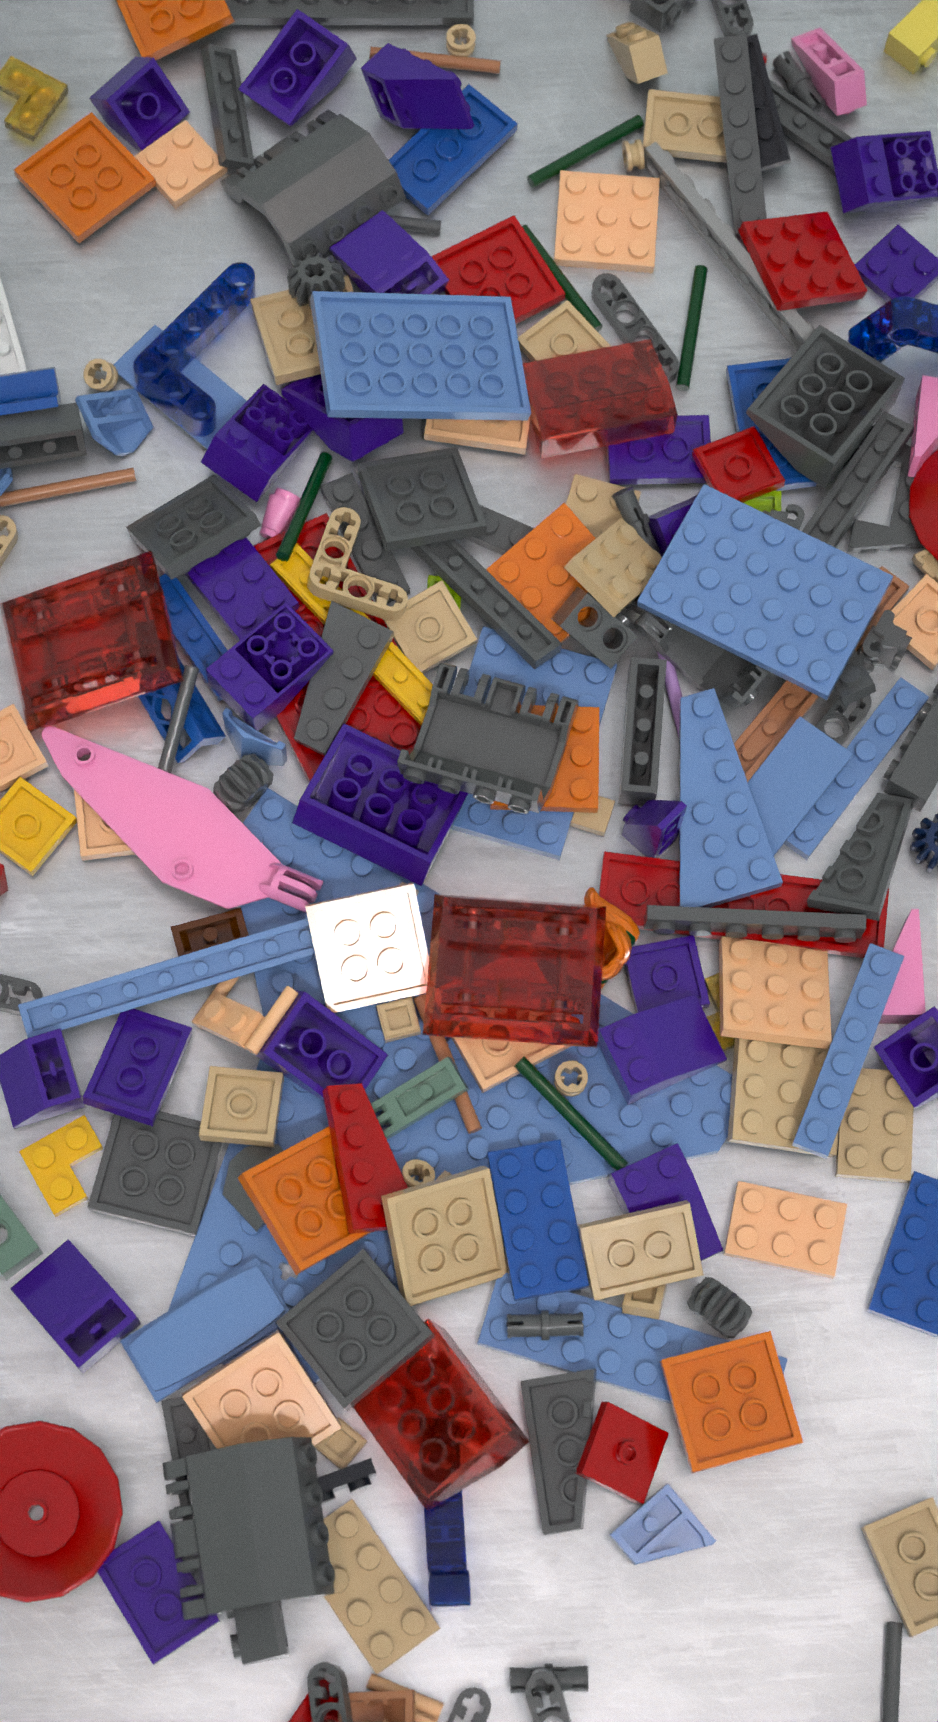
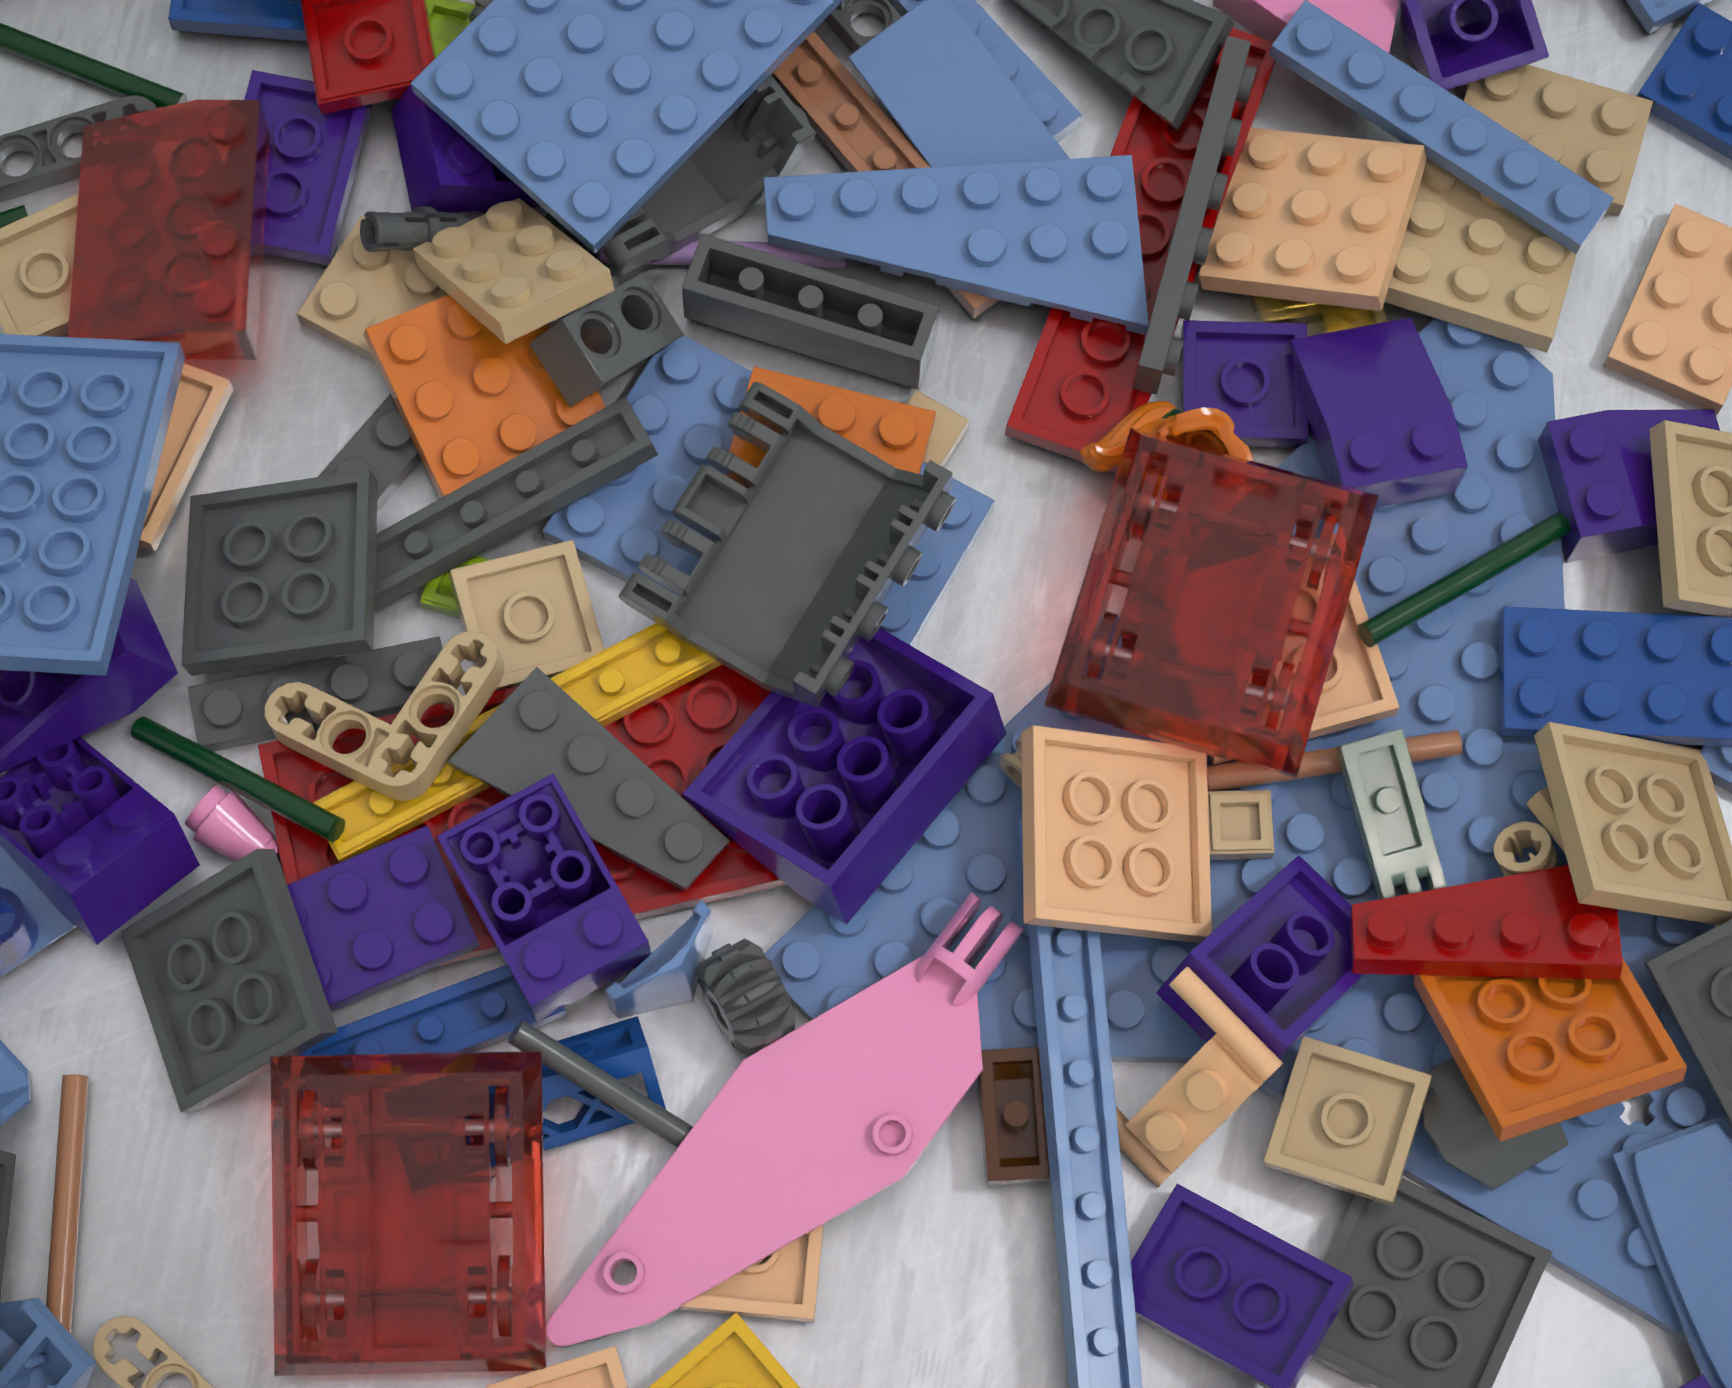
camera: 75 degrees left, 0 degrees up
tan bush [554,1060,588,1097] -> none
dark purple slope [622,800,687,858] -> none

